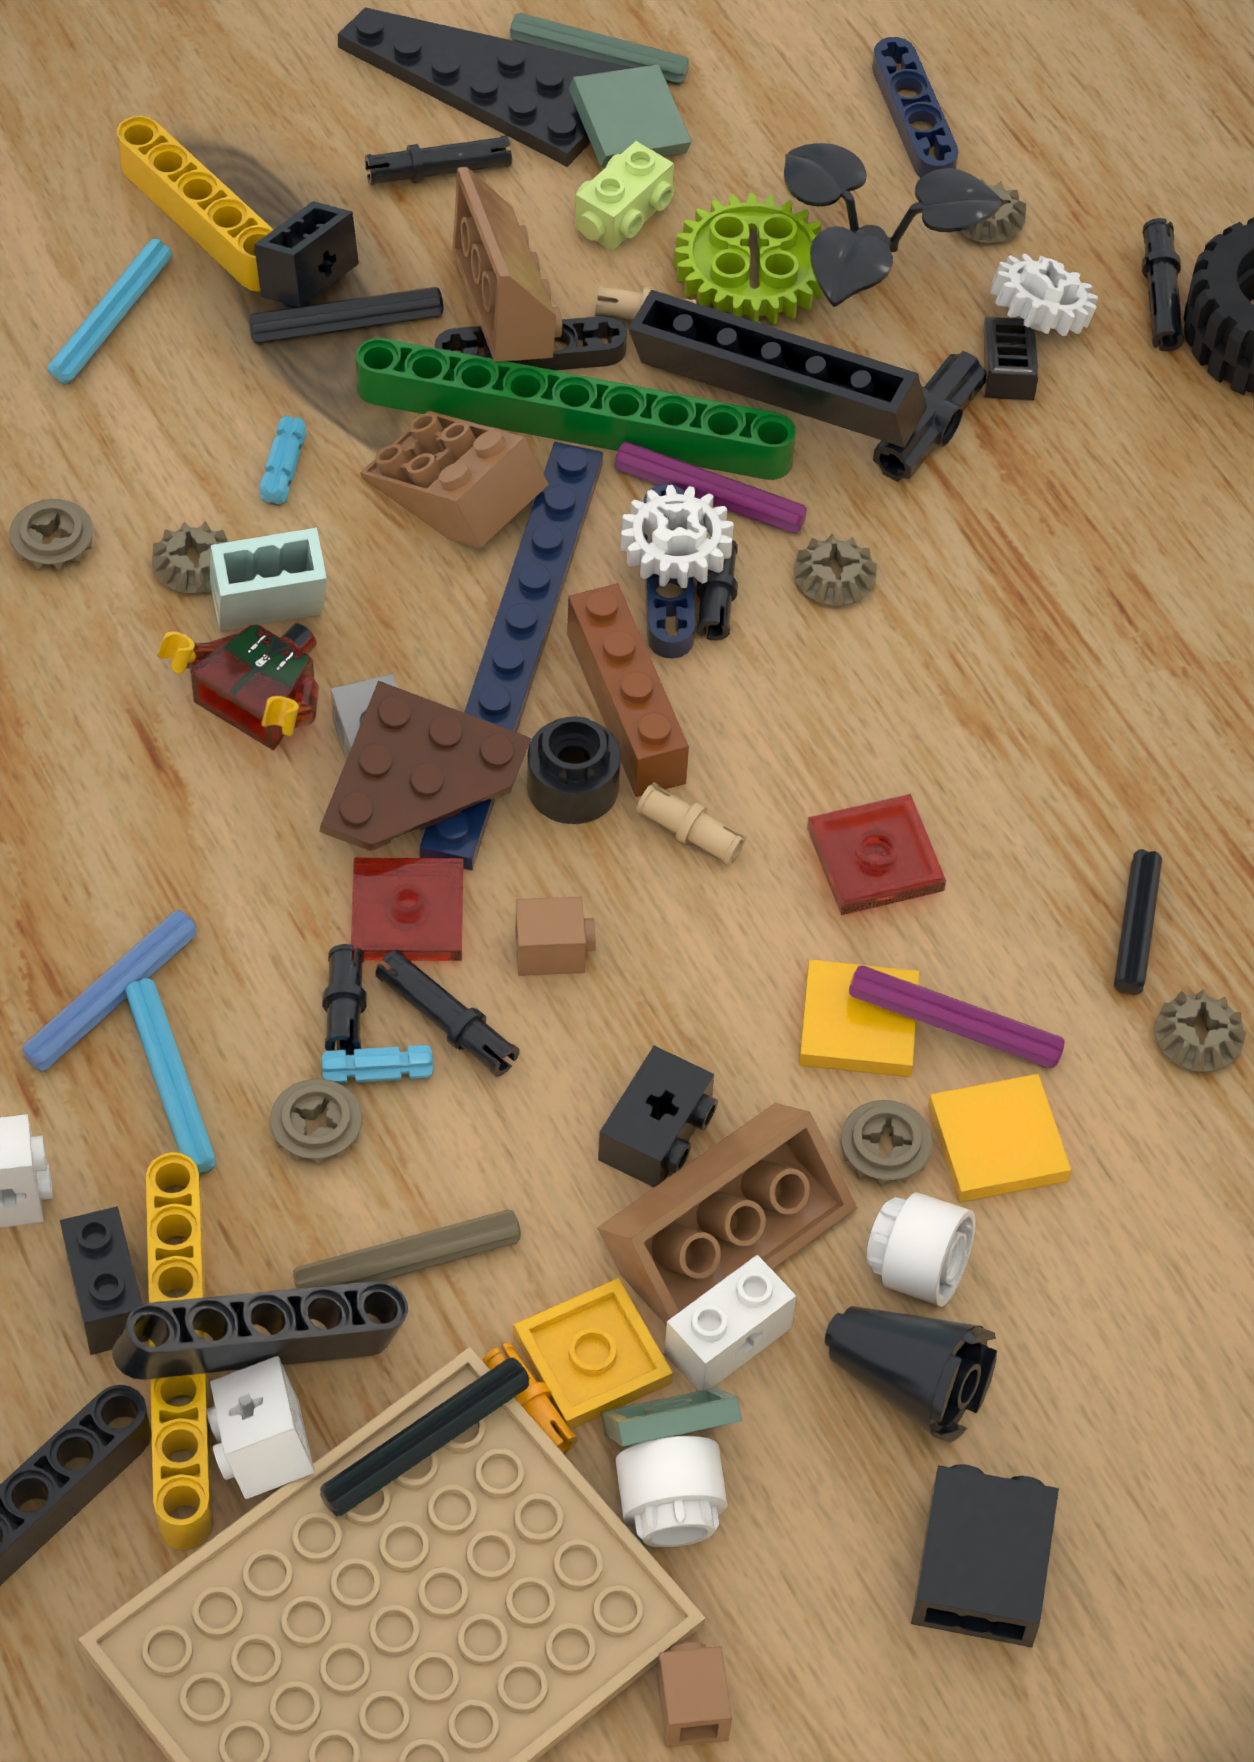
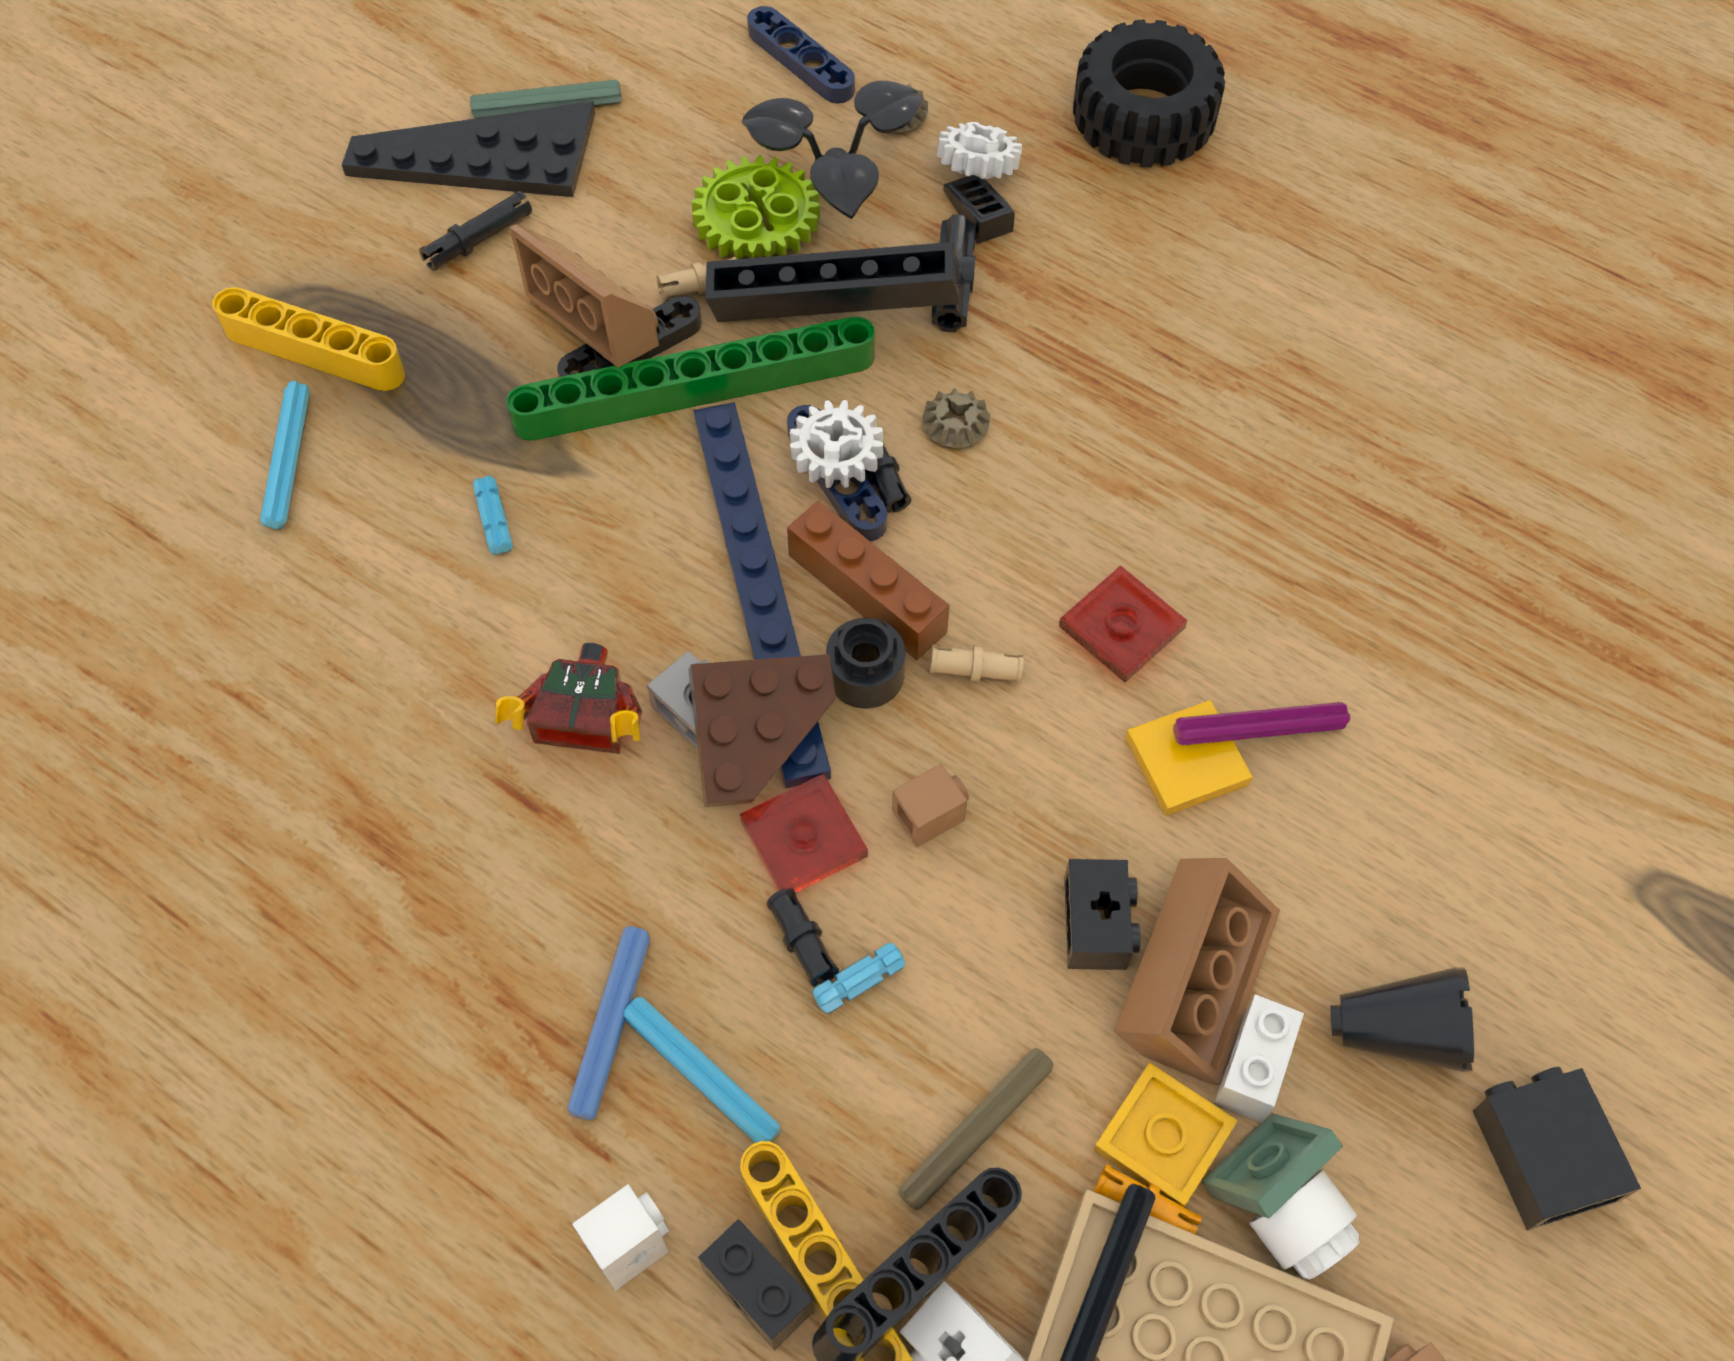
camera: 25 degrees left, 5 degrees up
dark tan gear [10,499,93,571] -> none
dark tan gear [152,521,228,593] -> none
light aqua brick [210,528,327,632] -> none
black axle [248,287,444,343] -> none
black brick [254,201,359,308] -> none
dark tan gear [270,1079,362,1165] -> none
medium nougat slope [360,411,549,549] -> none
black pin [375,949,520,1077] -> none
sand green tile [568,64,692,167] -> none
yellowish green brick [574,141,675,251] -> none
magenta axle [615,442,807,534] -> none
dark tan gear [840,1100,932,1186] -> none
white piece [866,1192,976,1307] -> none
yellow tile [928,1073,1071,1203] -> none
black axle [1114,849,1162,995] -> none
black pin [1141,218,1184,351] -> none
dark tan gear [1155,989,1246,1072] -> none

